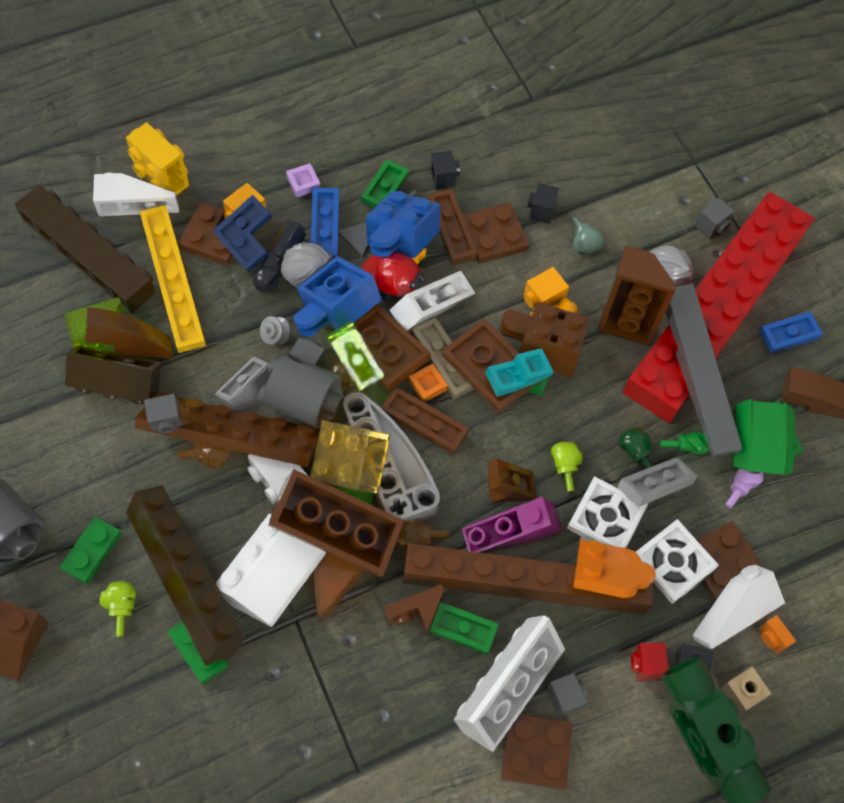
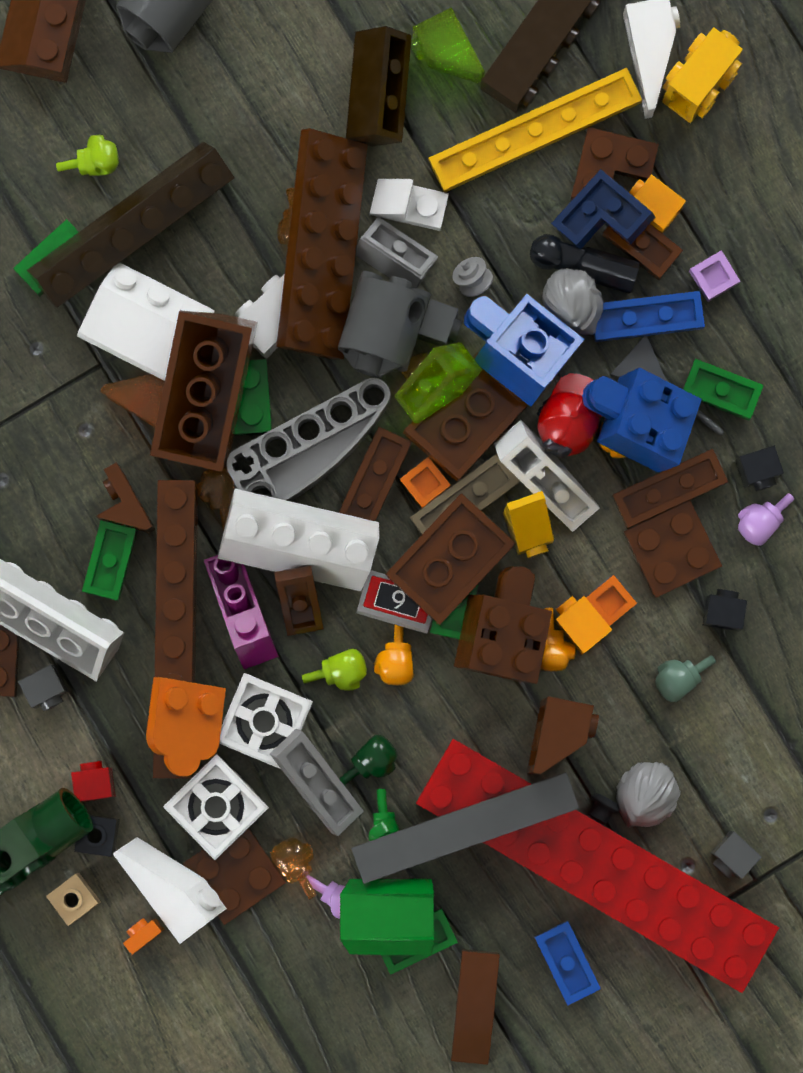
camera: 90 degrees right, 20 degrees up
green plate [59,516,122,585] -> none
reddish brown slope [85,307,173,359] -> none
dark grey plate [144,394,184,433] -> none
clear yellow brick [310,420,391,493] -> none
teal slope [485,348,554,397] -> none
none -> white slope [218,489,379,592]
none -> clear orange piece [271,837,317,900]
none -> slope [356,570,432,634]
none -> white slope [370,179,449,231]
none -> light orange piece [374,625,414,686]
none -> yellow slope [503,491,554,559]
none -> orange plate [586,575,637,626]
none -> reddish brown plate [602,224,683,280]
none -> lavender piece [738,493,794,546]

